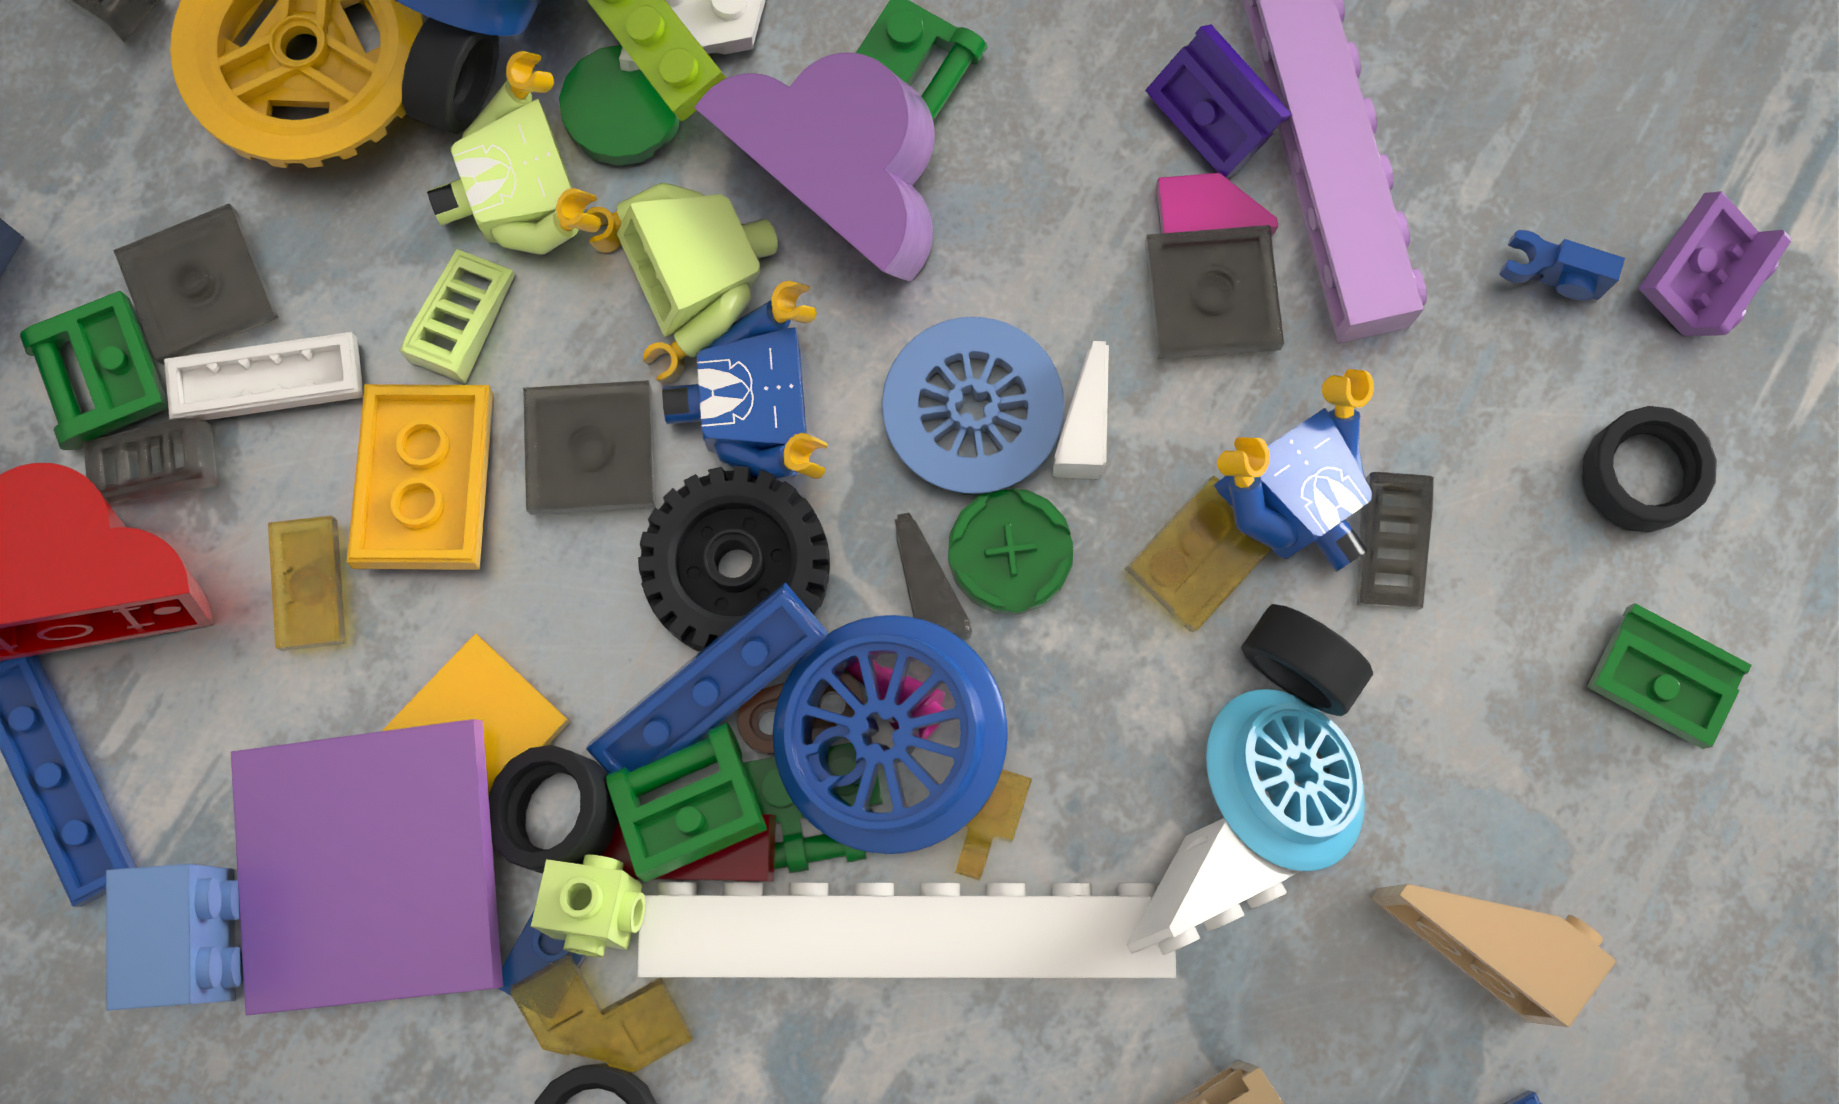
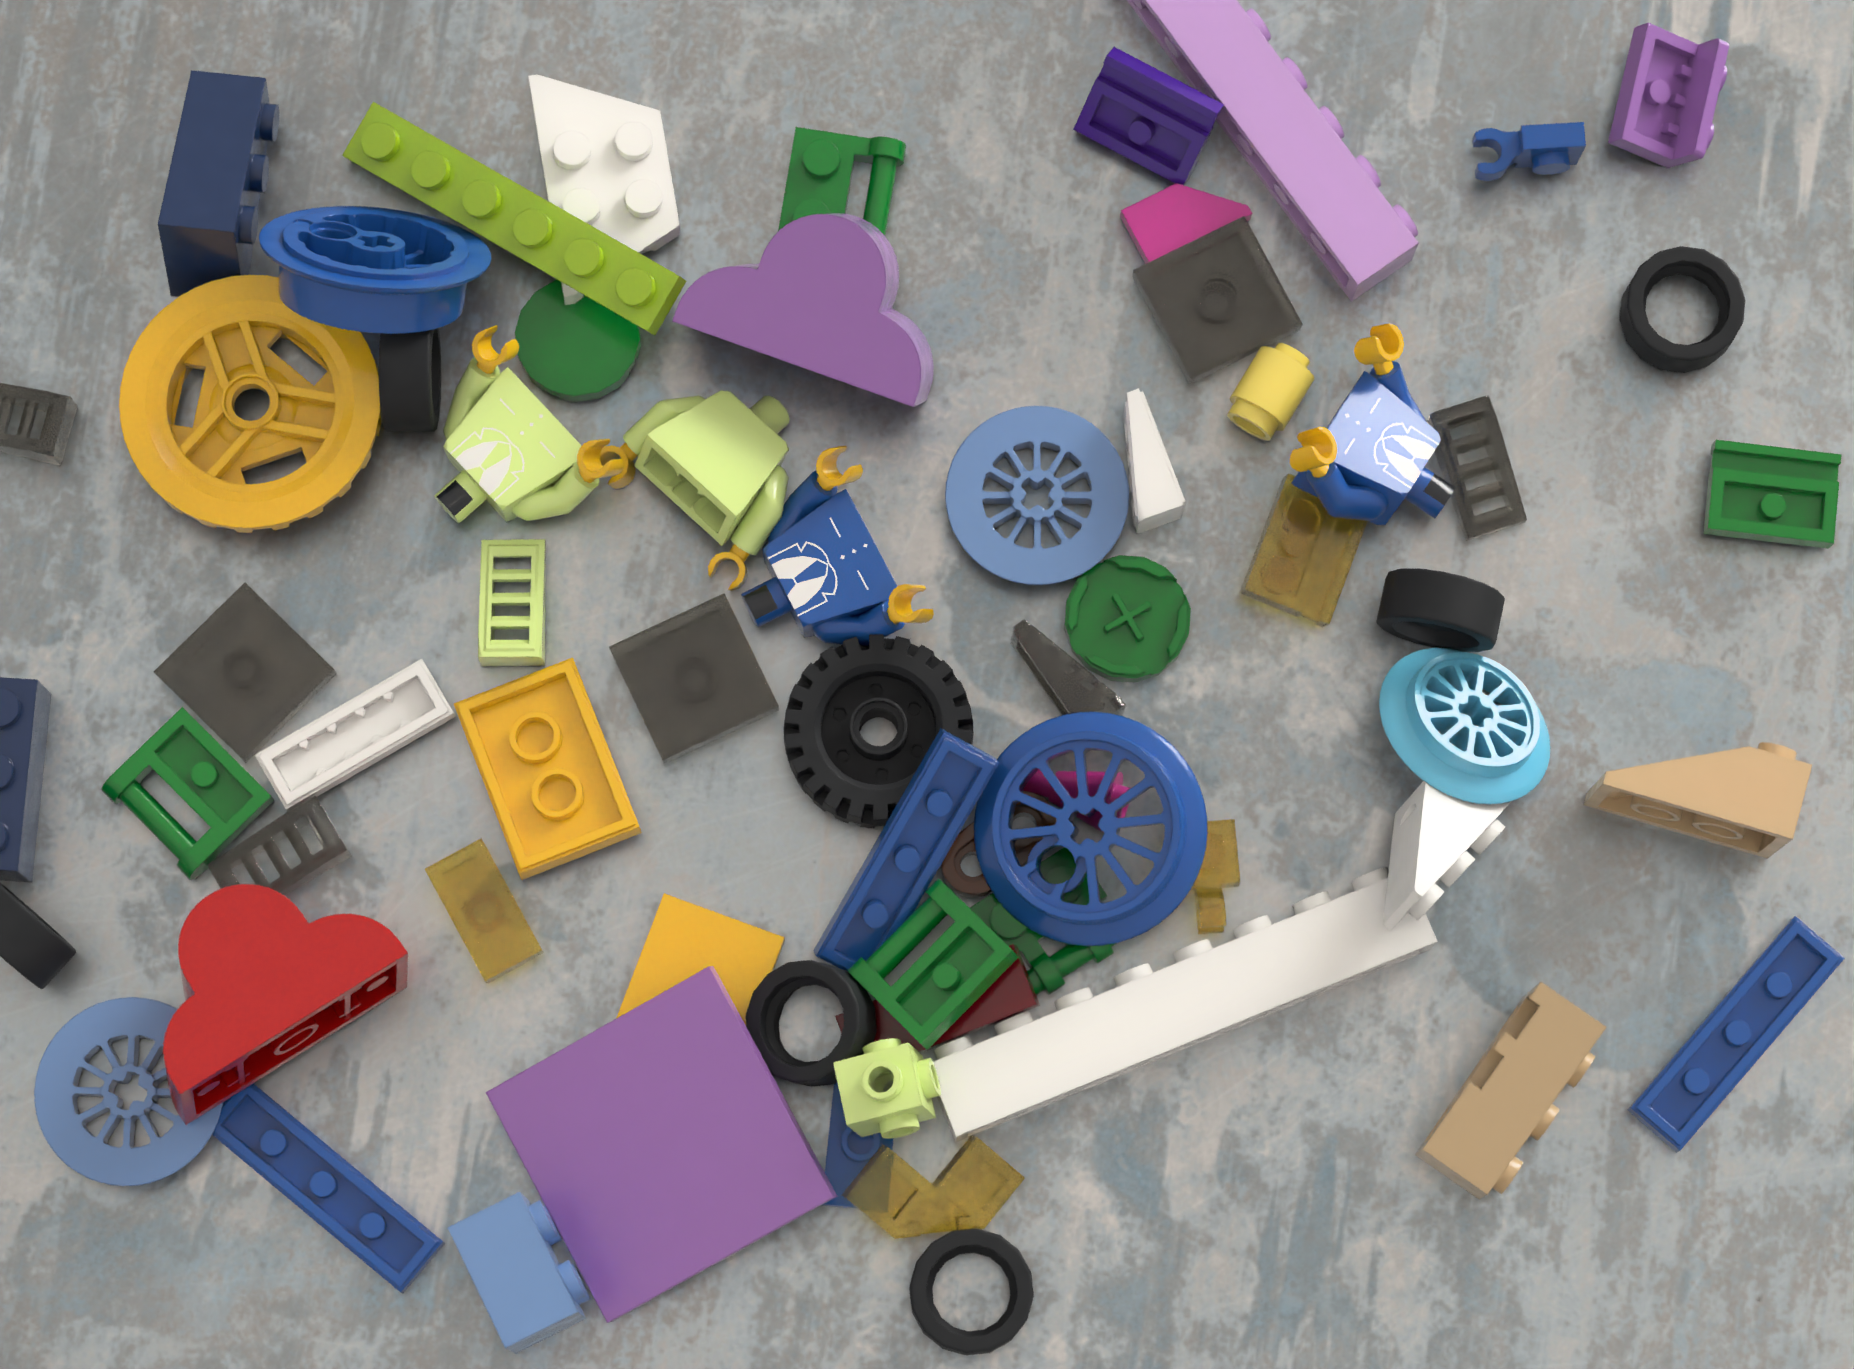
camera: 25 degrees left, 0 degrees up
none -> light yellow brick [1227,343,1314,441]

